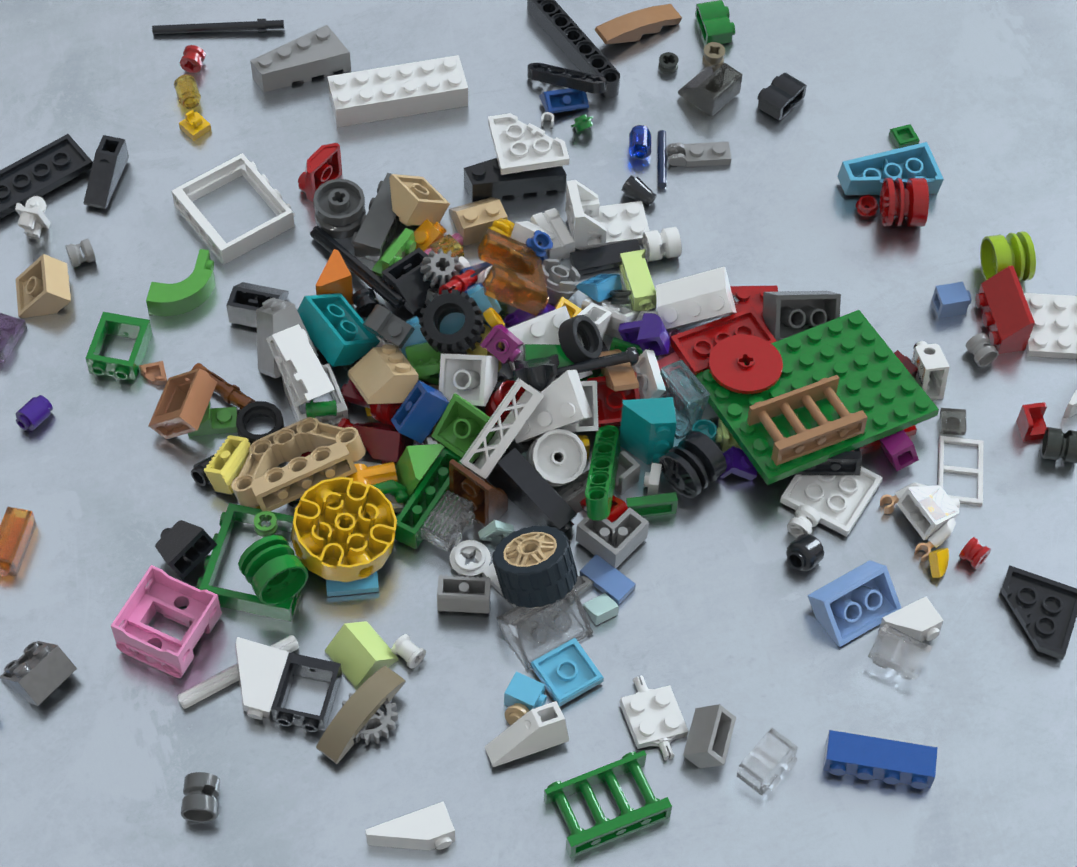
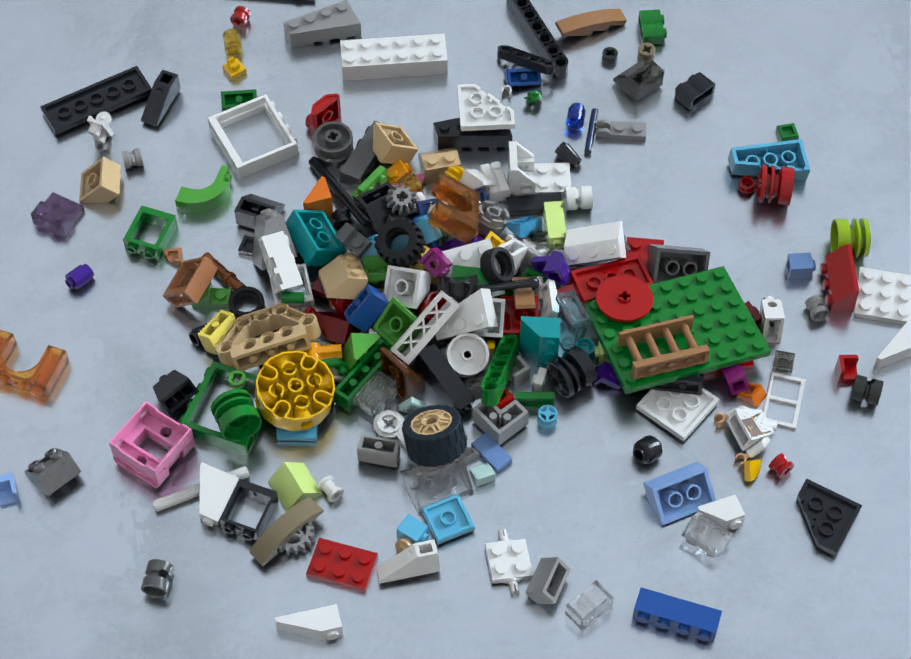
camera: 10 degrees right, 0 degrees up
red pin [439,269,478,295] -> none
yellow tile [483,307,505,329] -> none
blue plate [526,230,553,257] -> none
green fence [544,750,672,857] -> none
white wheel [787,504,821,538] -> none
none -> green slope [221,89,257,109]
none -> black tile [238,235,254,257]
none -> red plate [306,538,378,593]
none -> medium azure wheel [537,405,558,429]
none -> orange slope [736,382,766,408]

